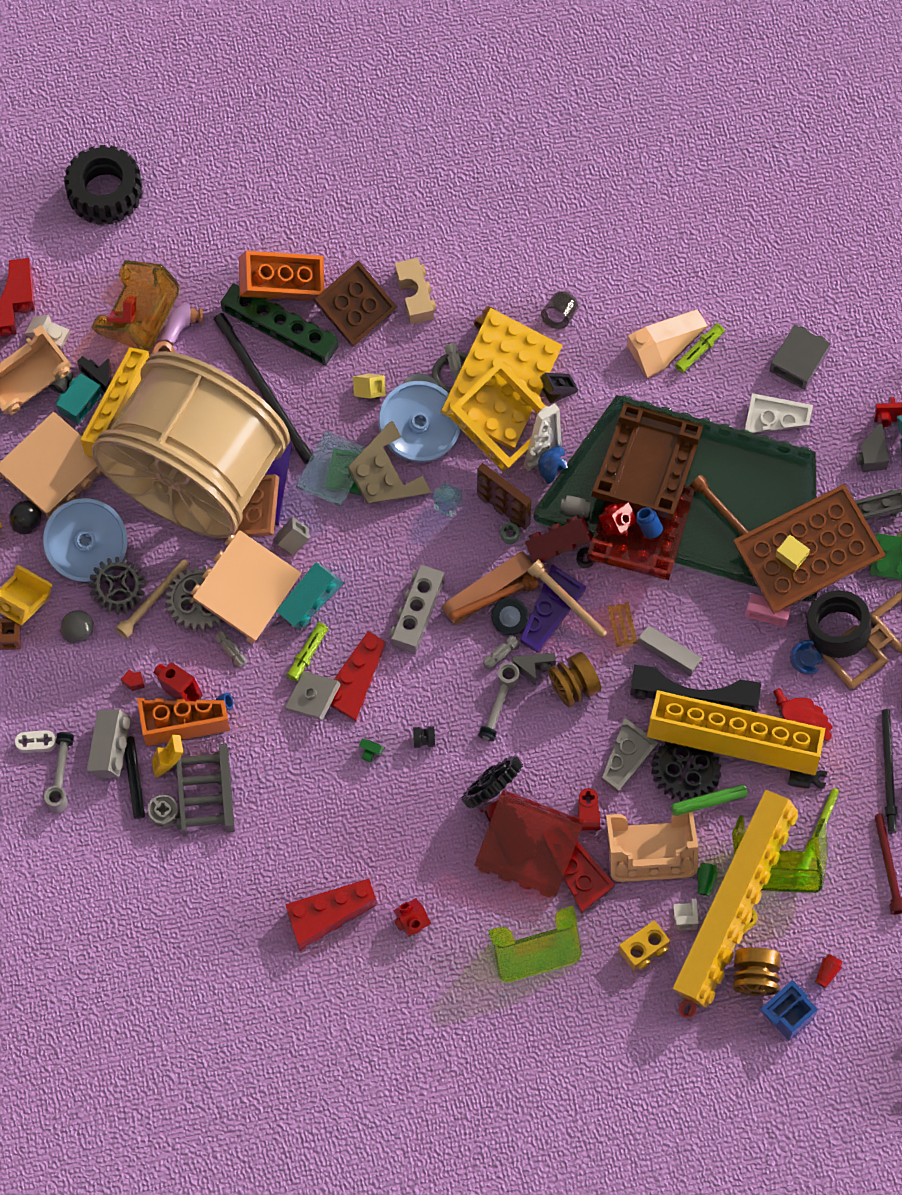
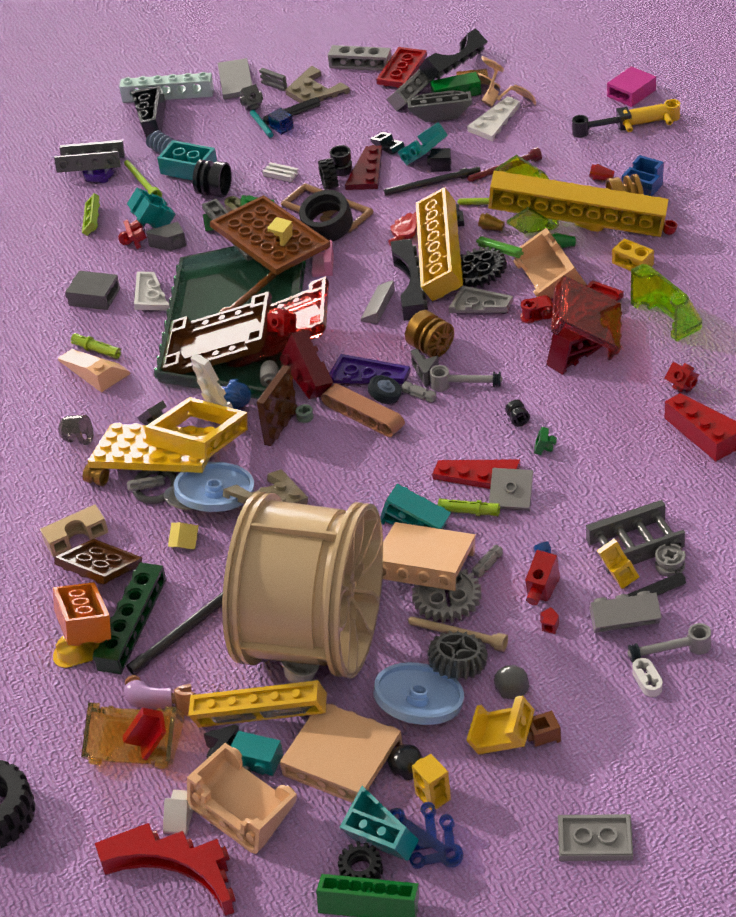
camera: 100 degrees left, 25 degrees down
orange wedge [137,698,230,747] -> none
light grey brick [389,565,445,654] -> none
clear light blue brick [432,482,462,517] -> none
dark orange piece [448,574,538,620] -> none
black gear [461,755,523,809] -> none
tan piece [527,559,607,637] -> none
clear yellow tile [608,602,637,647] -> none
blue brick [636,507,663,539] -> none
white panel [673,899,699,931] -> none
blue hair [790,640,822,675] -> none

